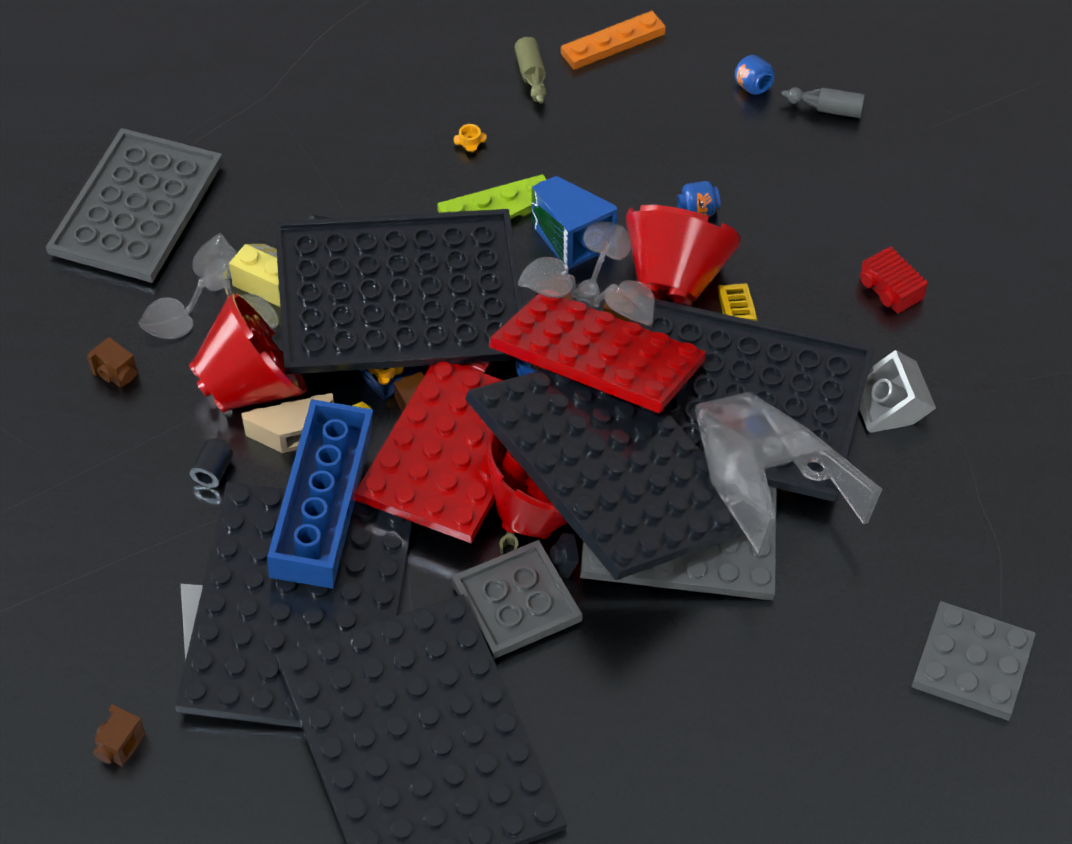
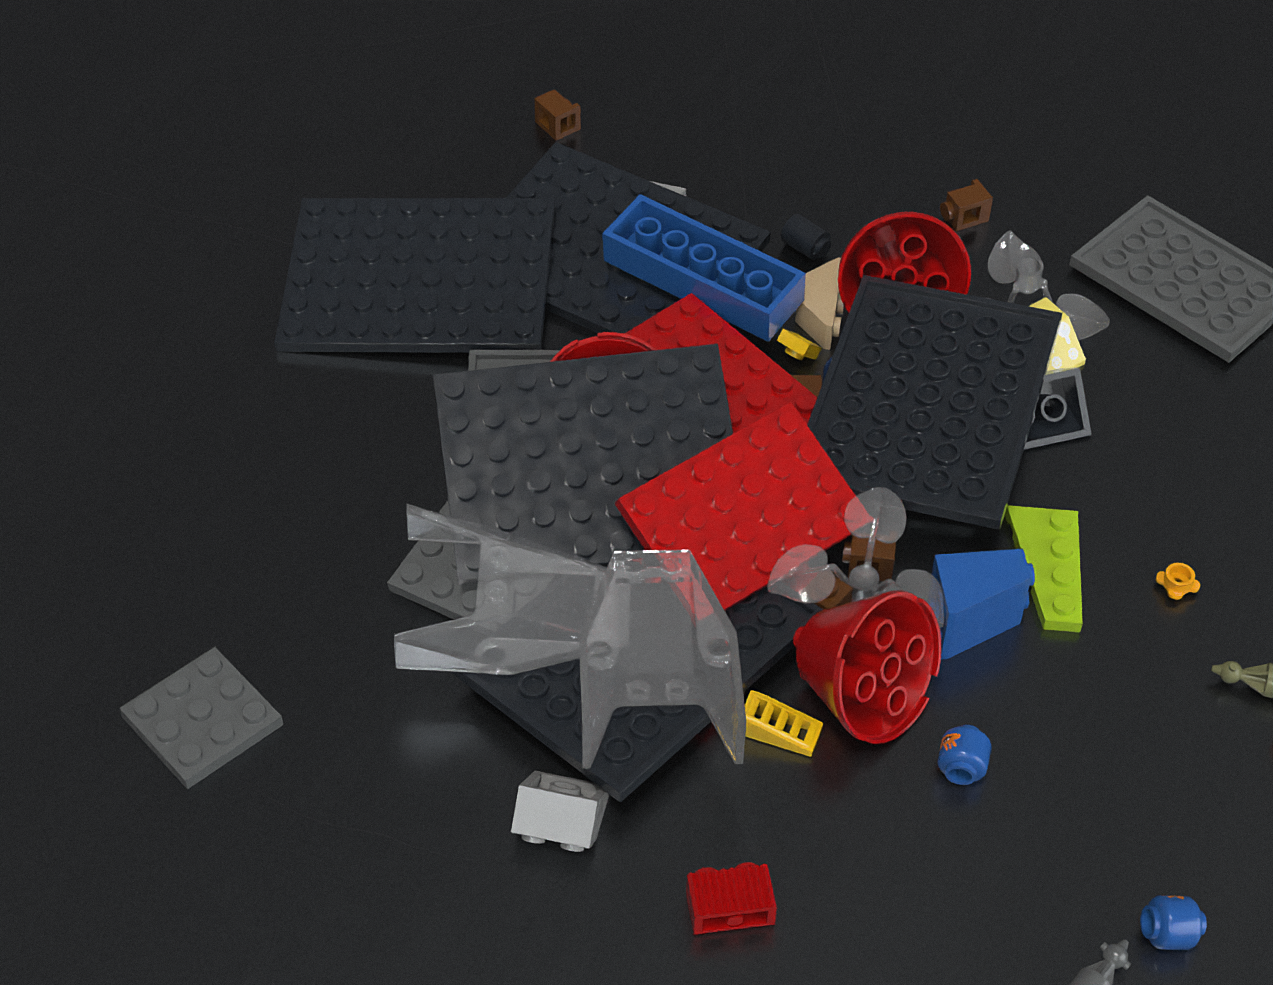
camera: 115 degrees right, 5 degrees down
none -> clear windscreen [579,549,746,768]

